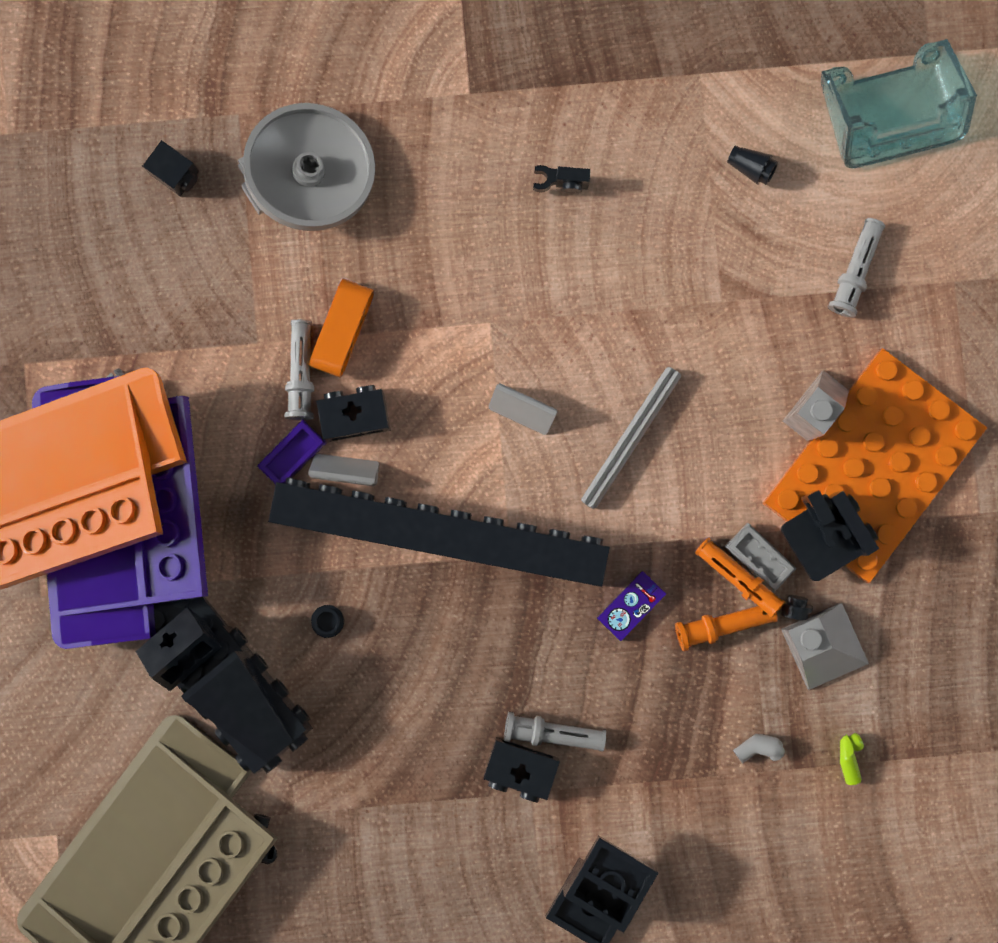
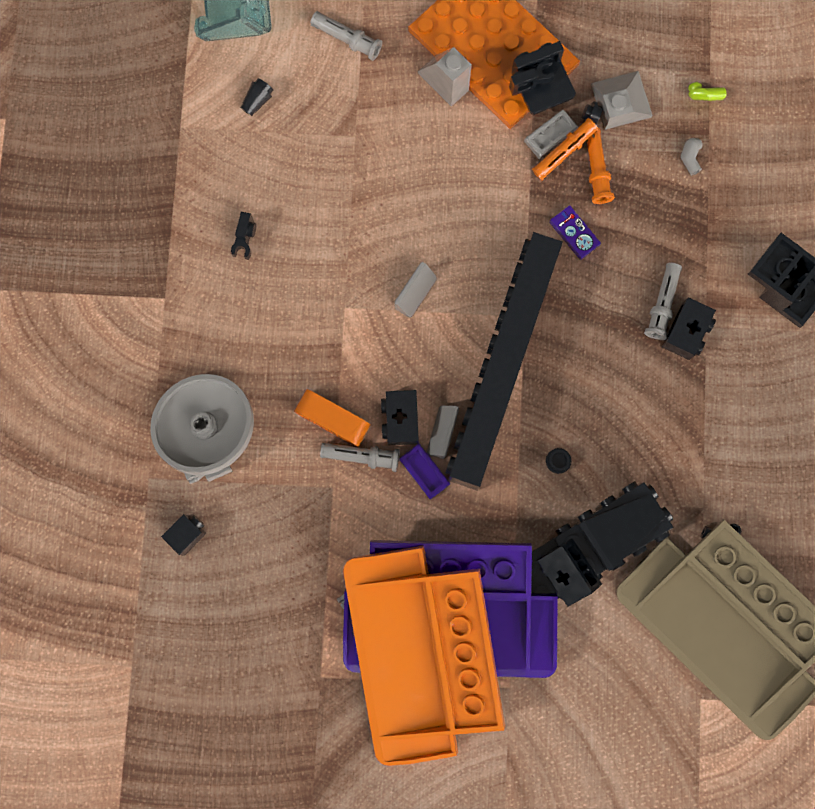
camera: 80 degrees left, 5 degrees down
light grey axle [581,367,681,509] -> none

